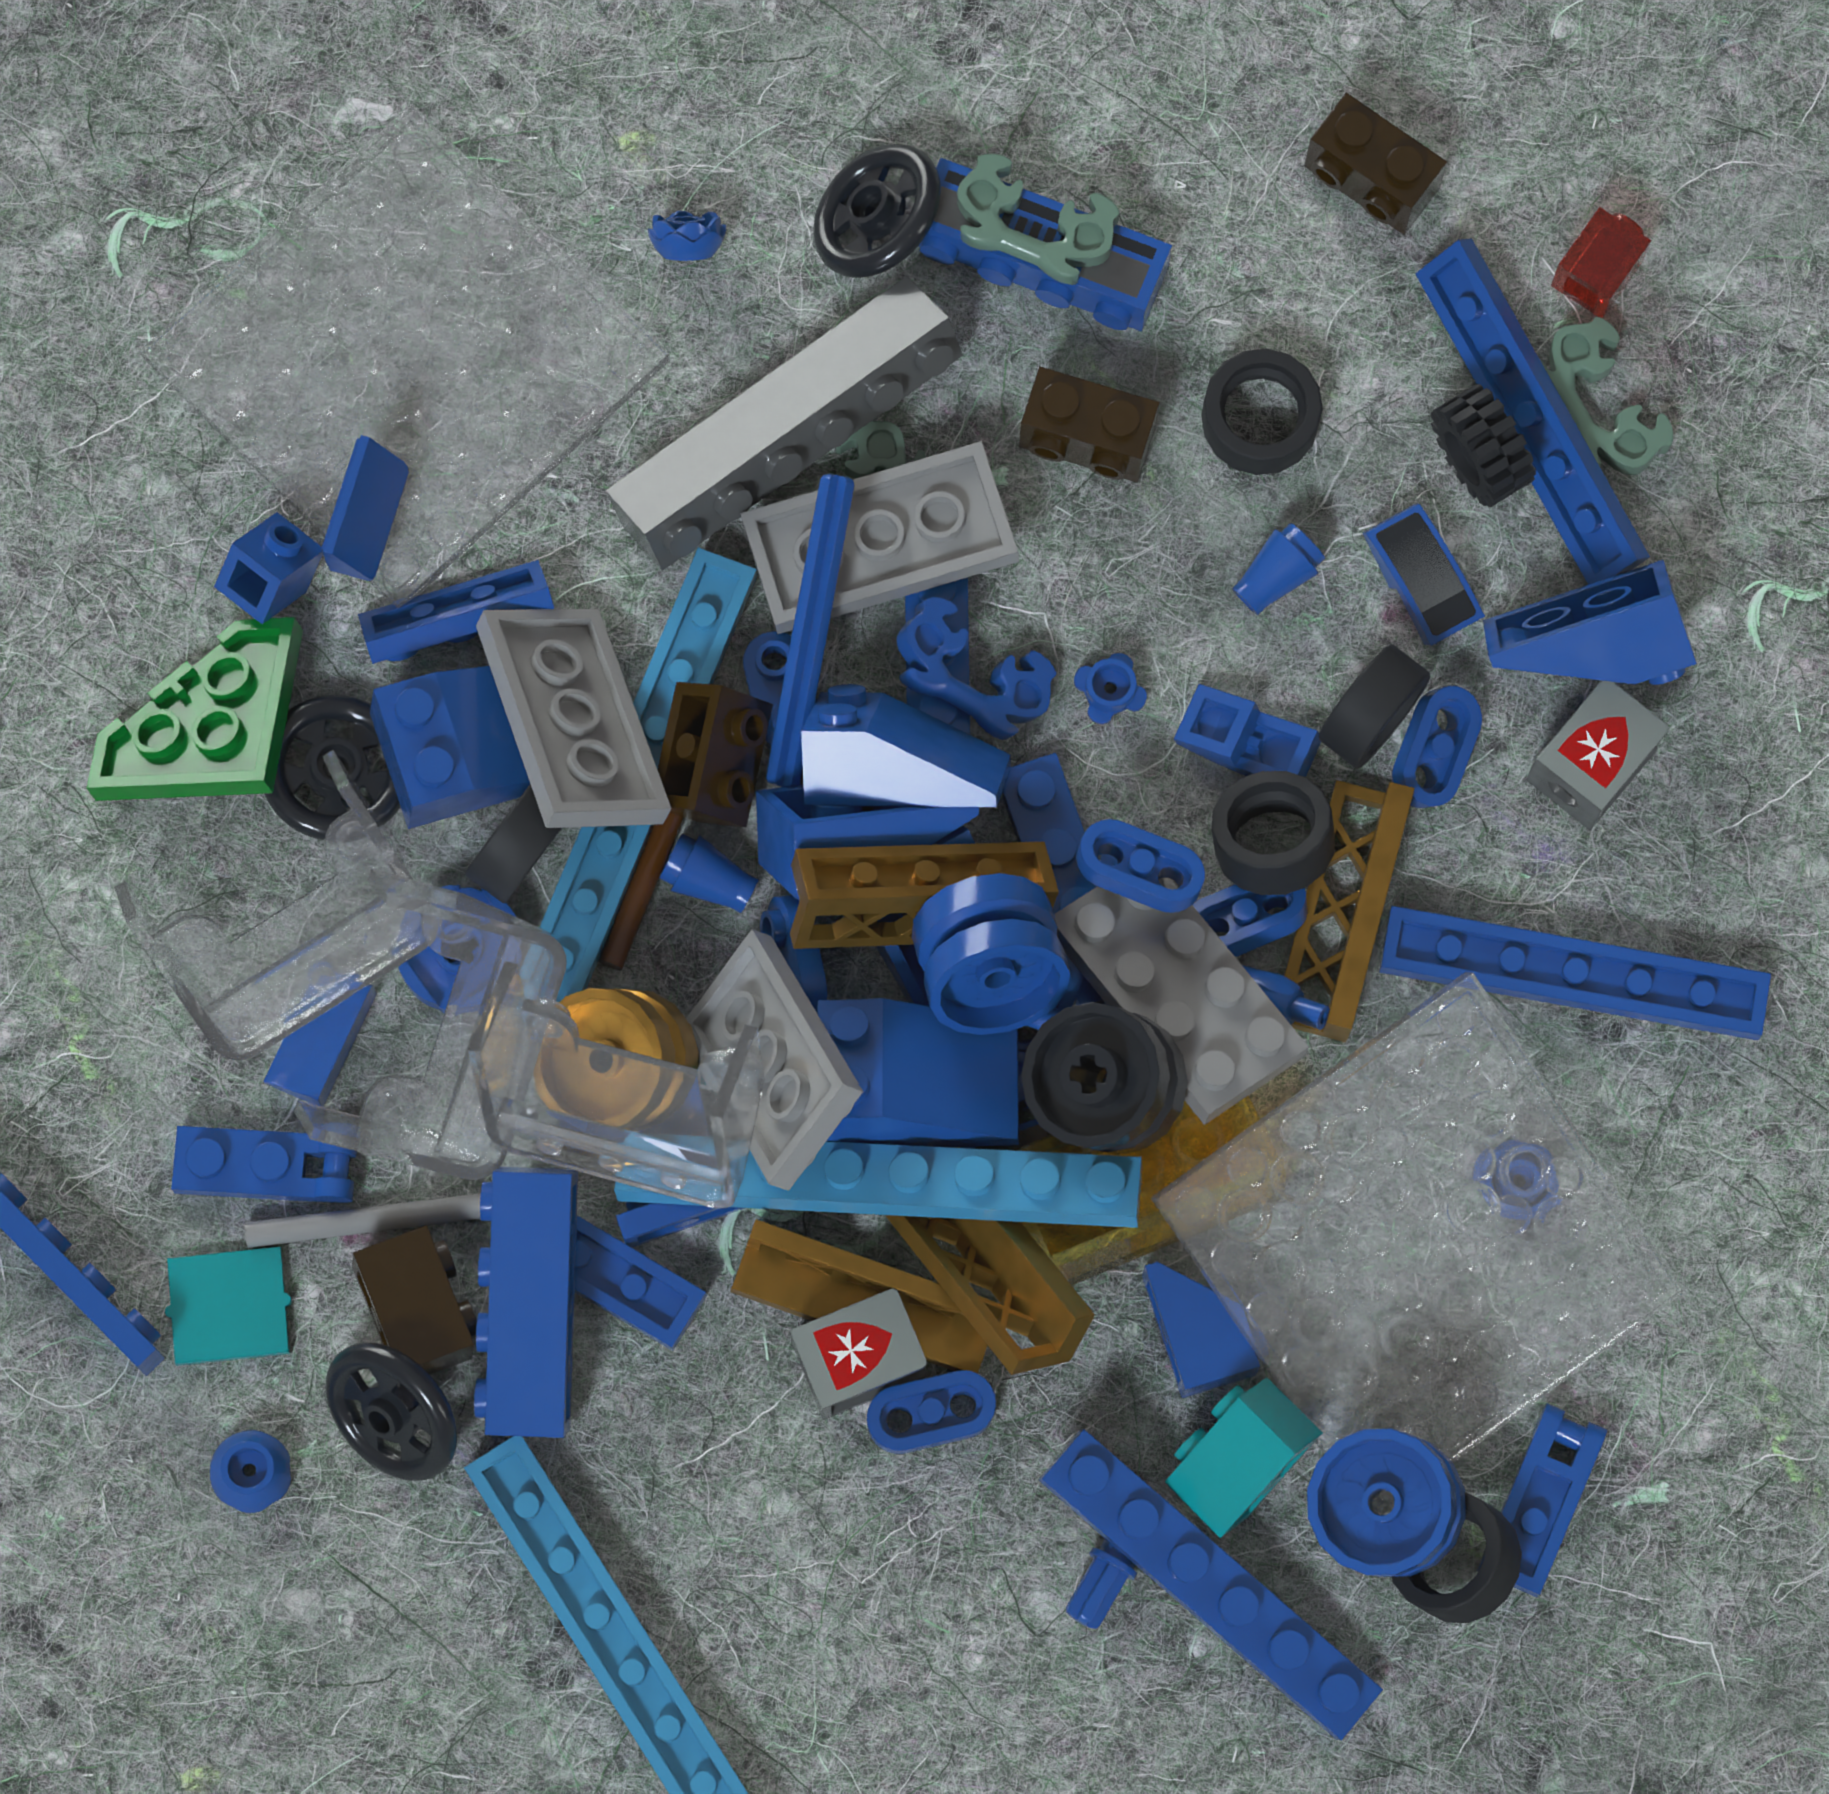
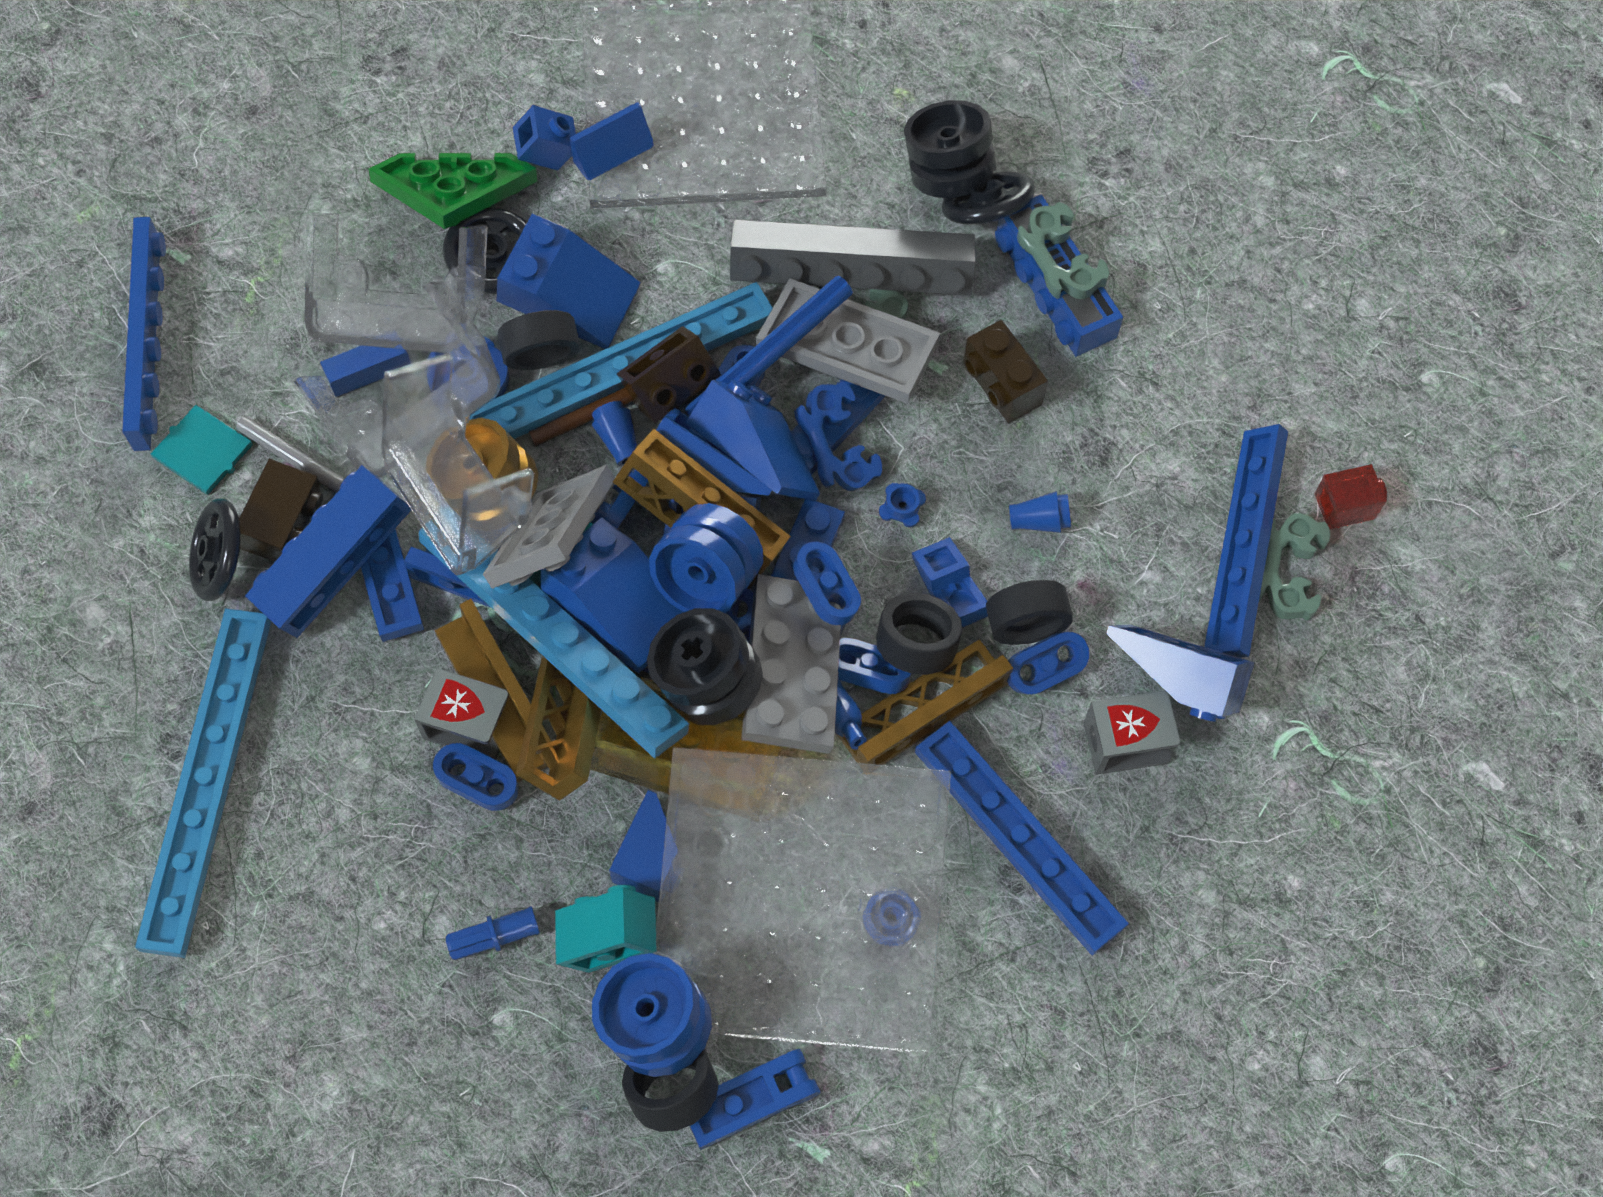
camera: 40 degrees right, 10 degrees down
blue plate [171,1126,358,1203] -> none
blue plate [210,1430,291,1513] -> none
blue plate [358,560,555,664] -> none
light grey plate [476,609,671,828] -> none
blue plate [648,210,726,261] -> none
blue plate [1038,1429,1383,1741] -> none
black tyre [1201,348,1323,475] -> none
dark brown brick [1304,92,1447,235] -> none
slope [1363,504,1485,646] -> none
black tyre [1431,384,1536,507] -> none
none -> black wheel [904,100,997,198]

